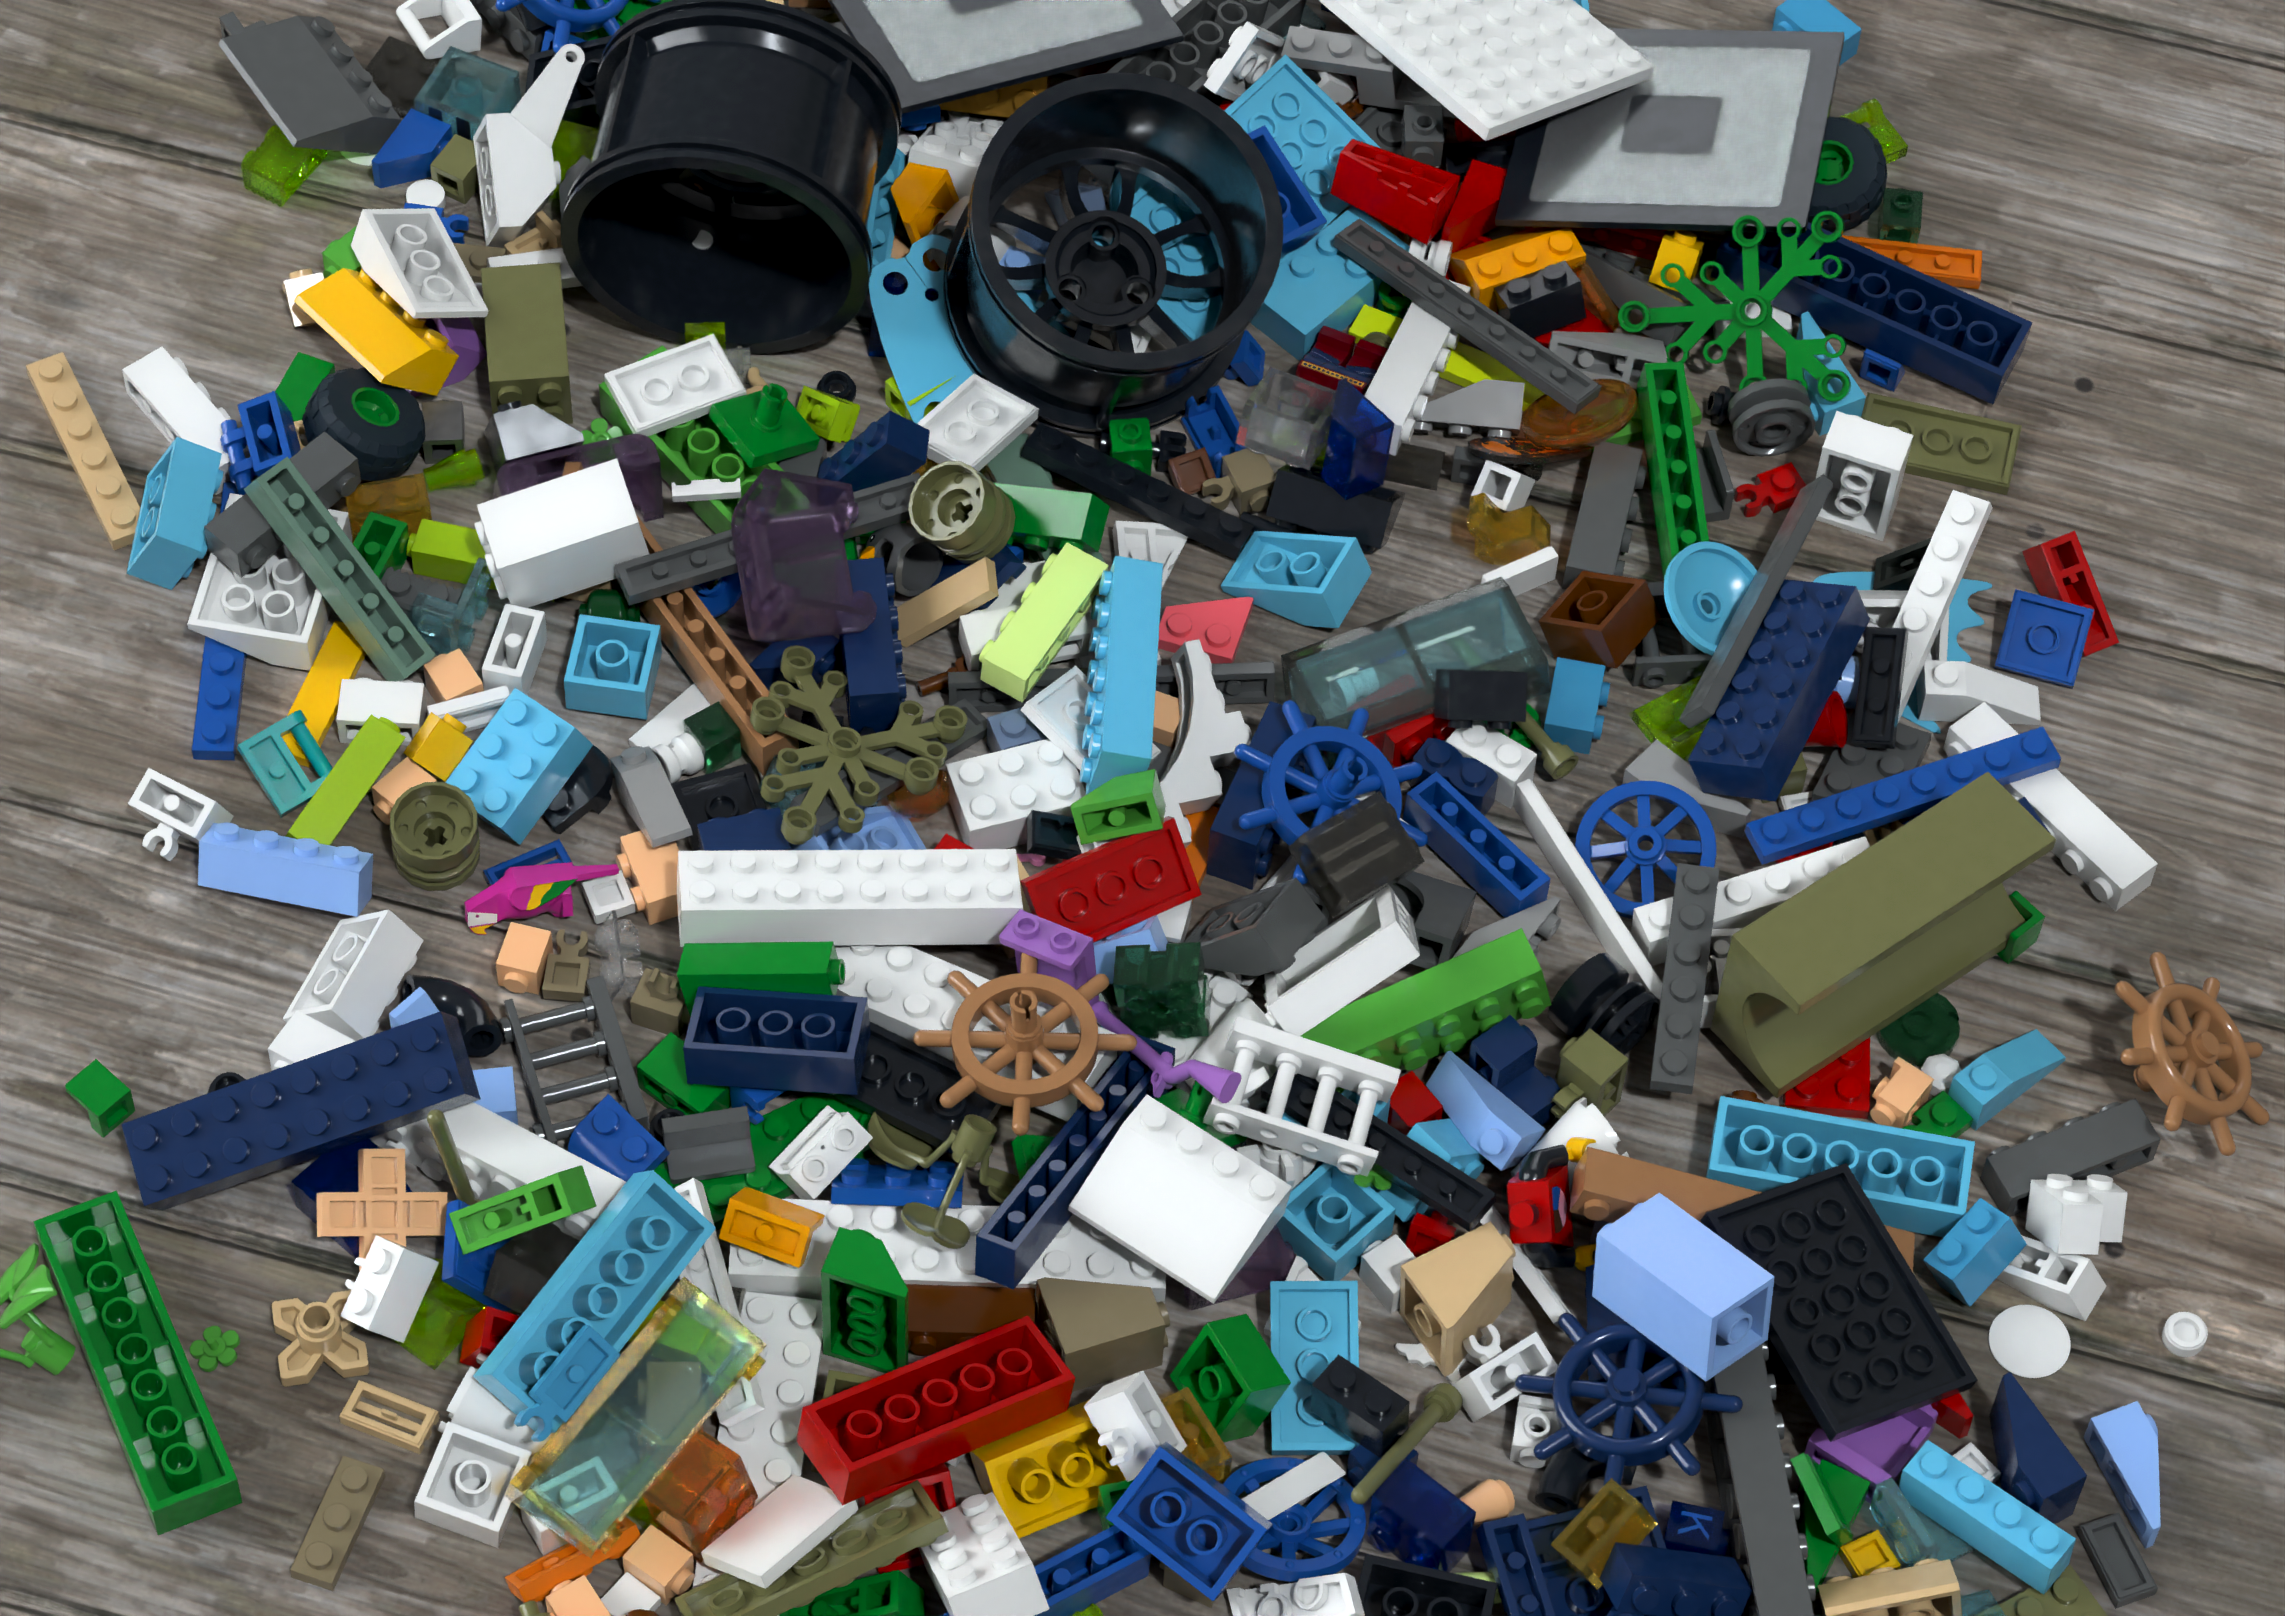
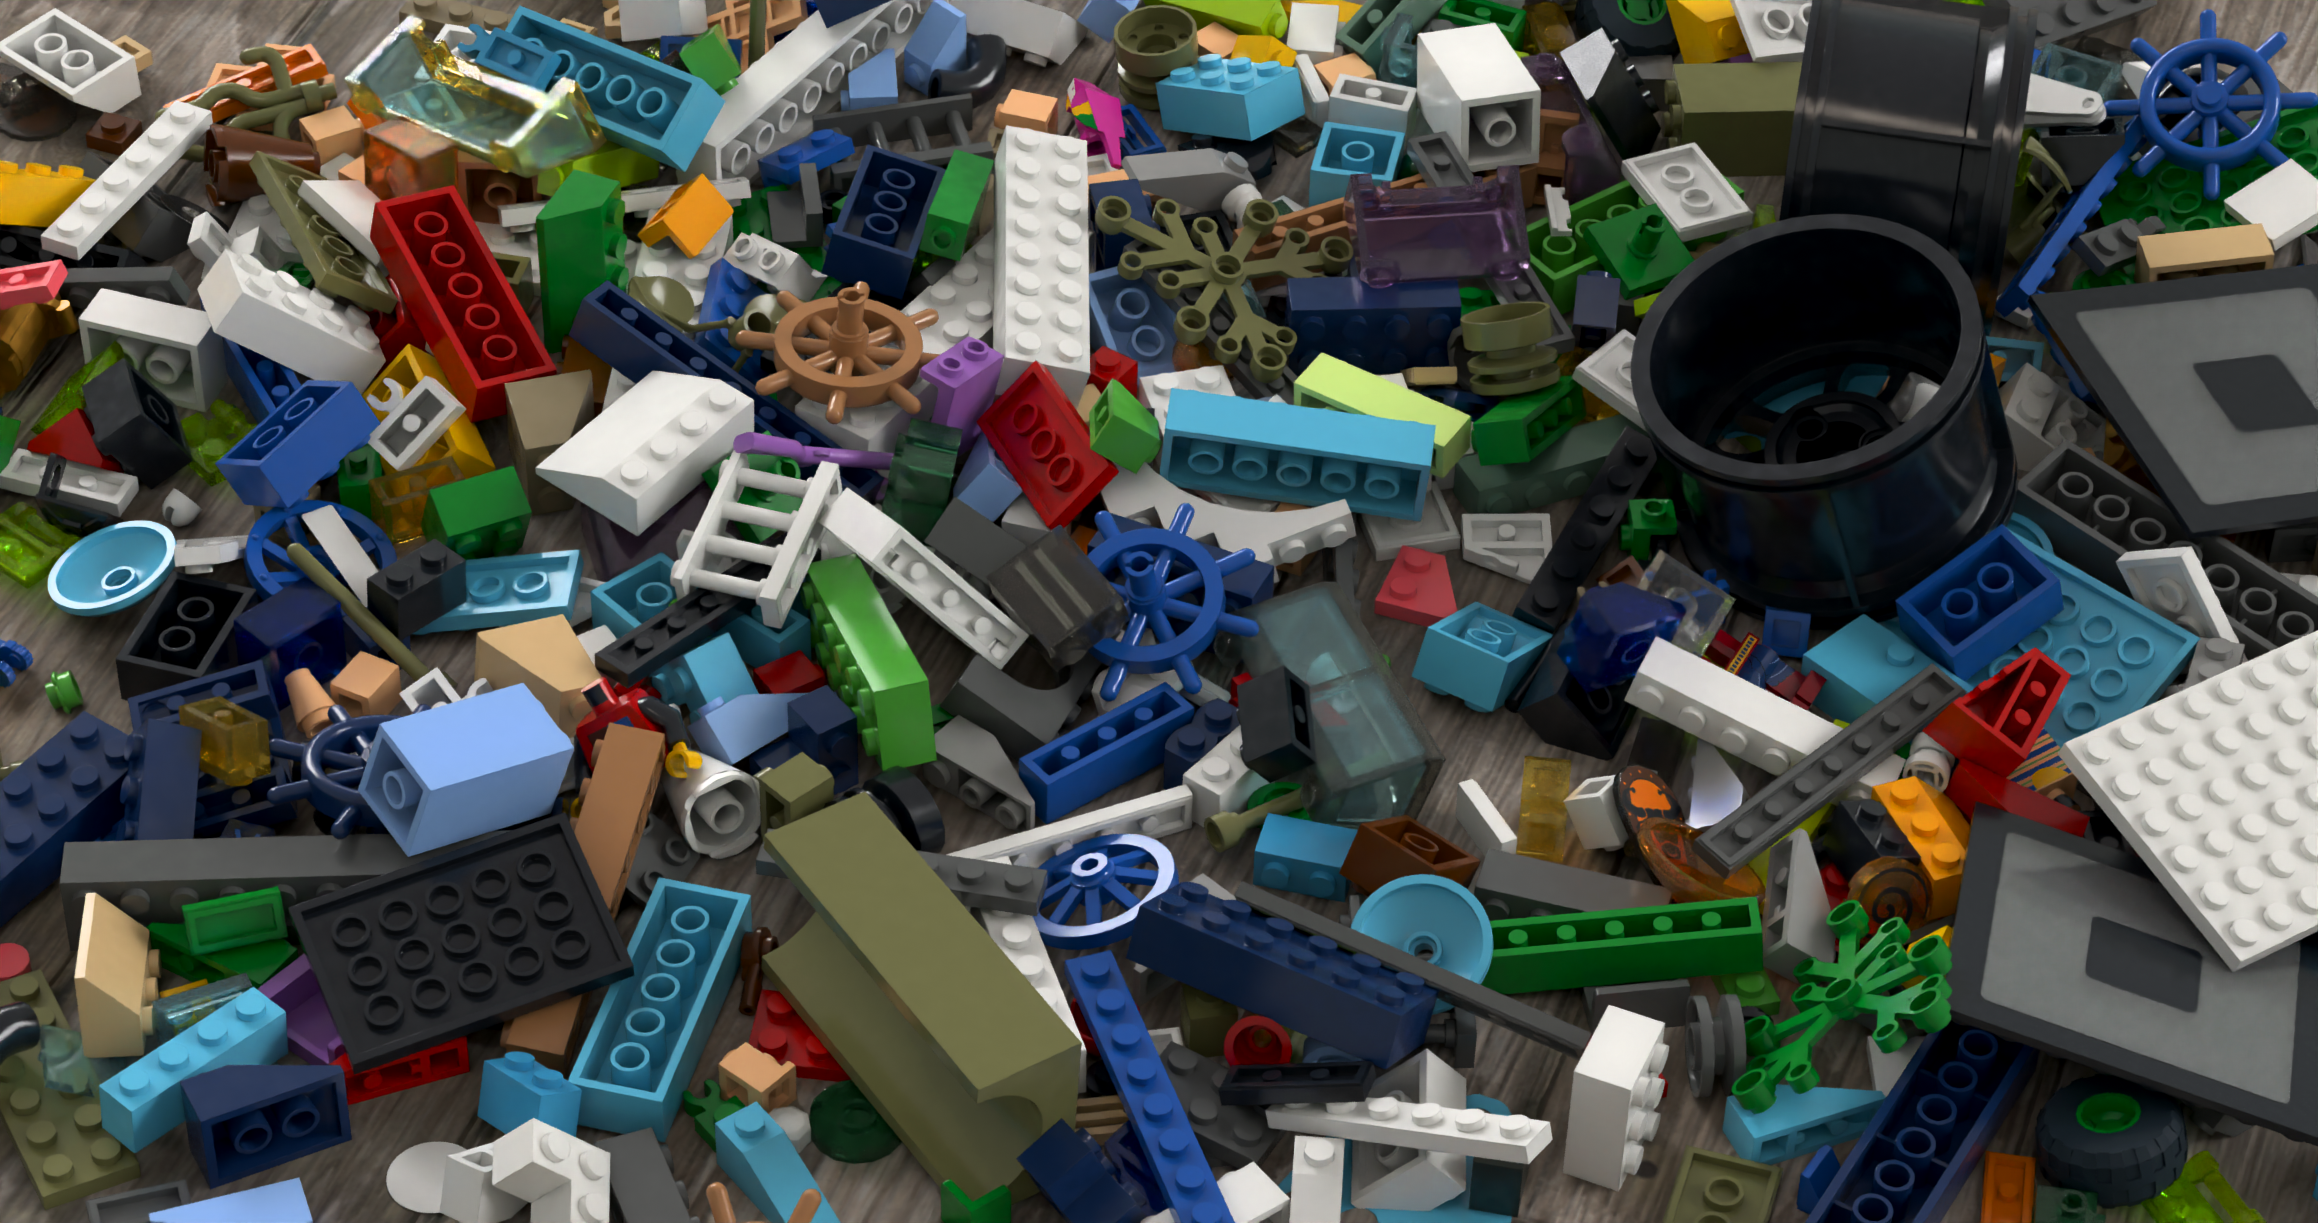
camera: 95 degrees right, 15 degrees down
none -> light nougat brick [330,651,402,718]

